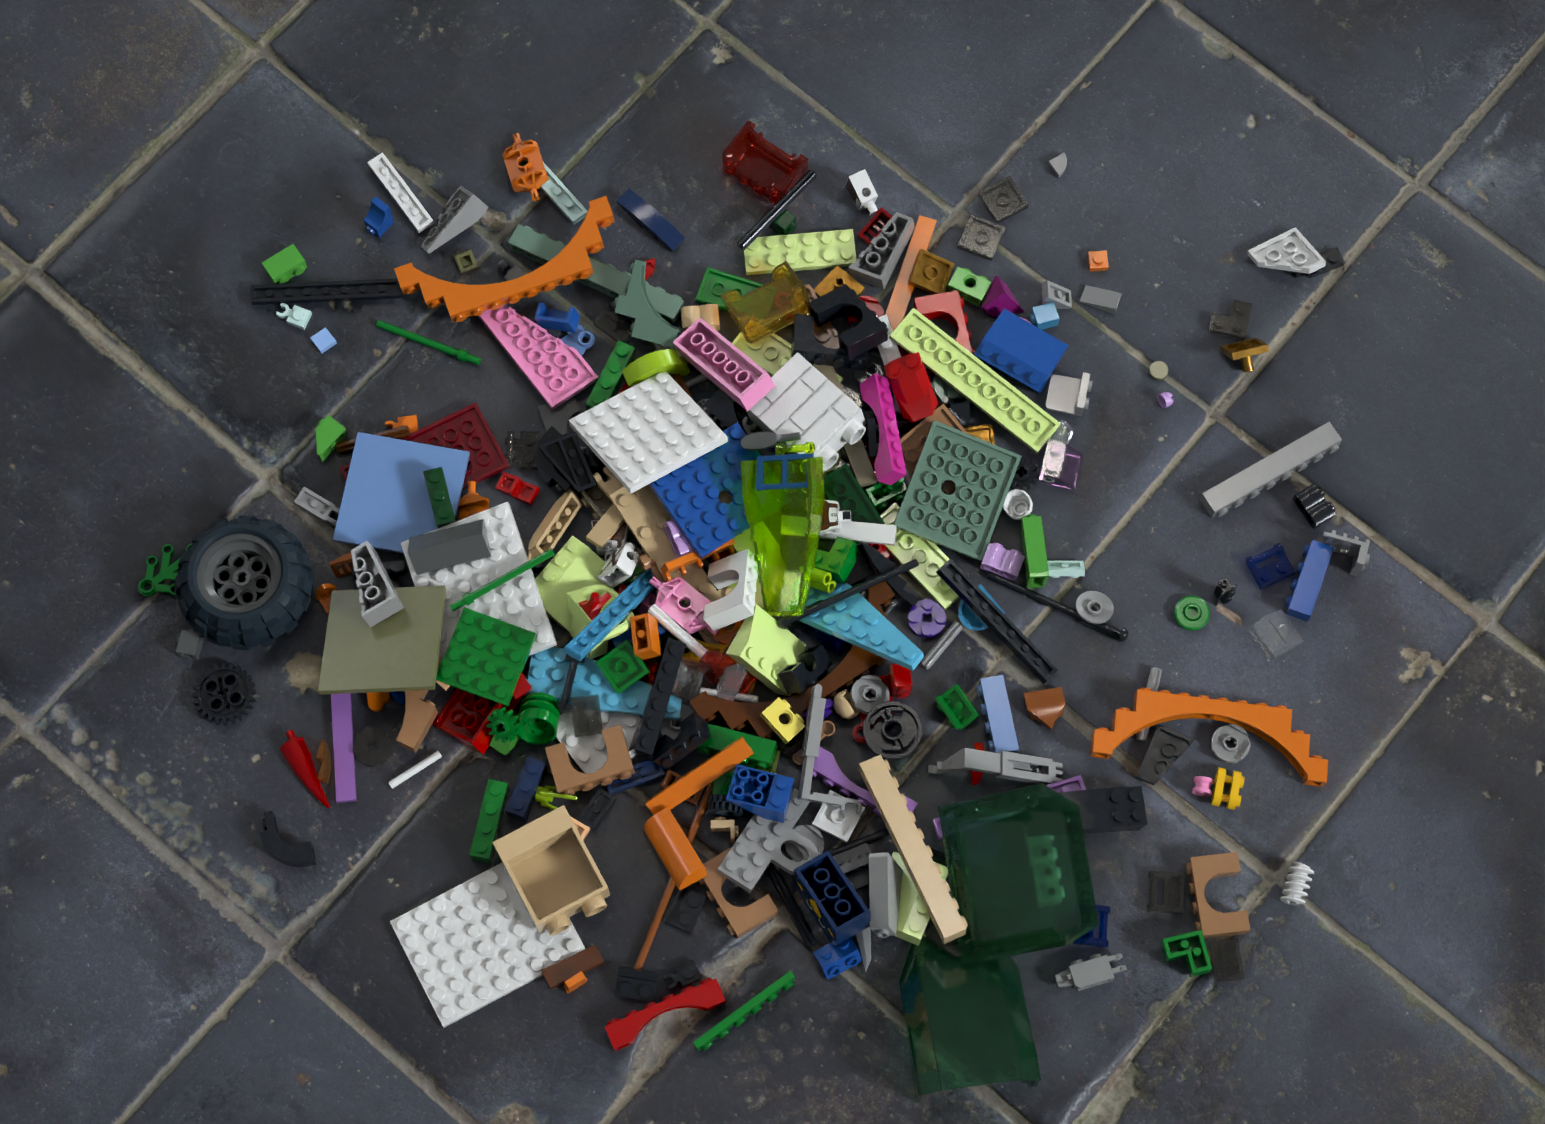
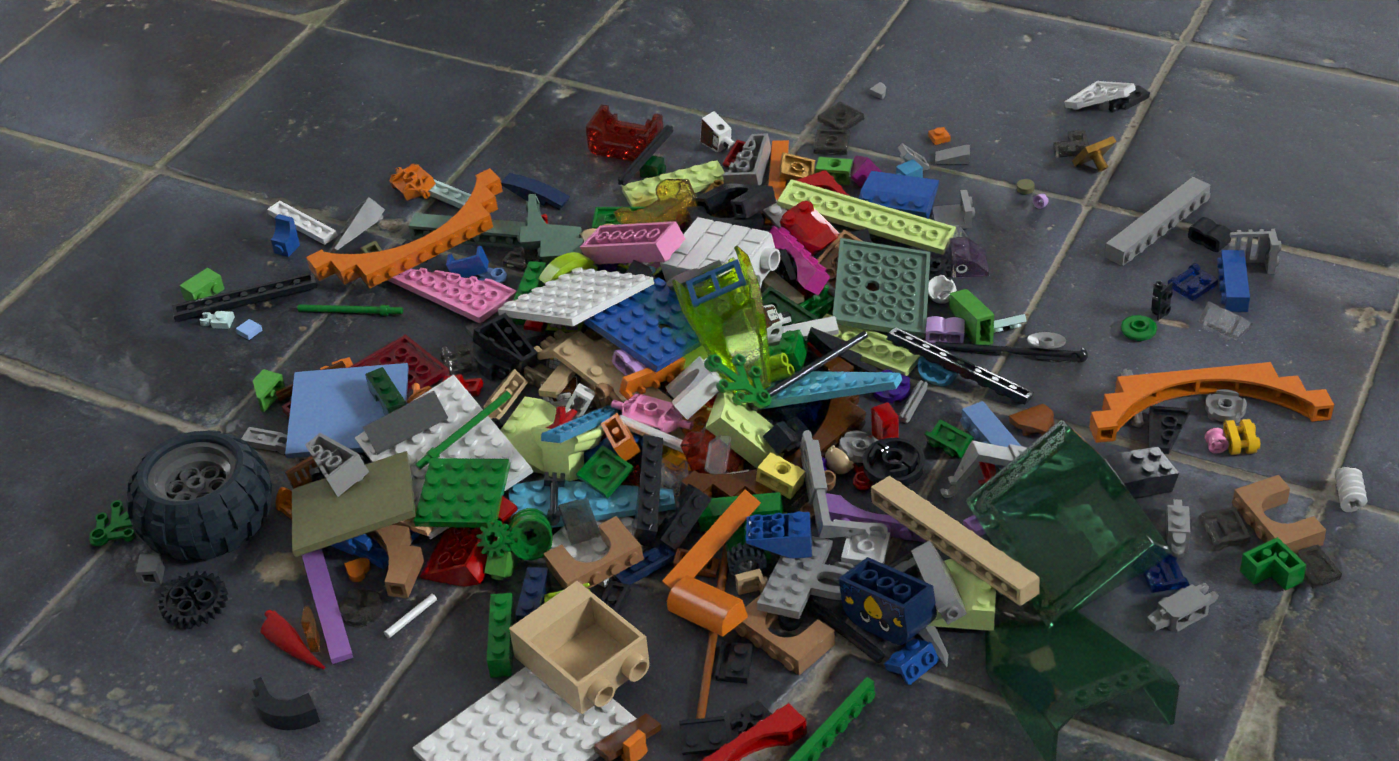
camera: 10 degrees left, 30 degrees down
none -> green plant [704,354,772,408]
none -> light grey hinge [1165,499,1190,558]

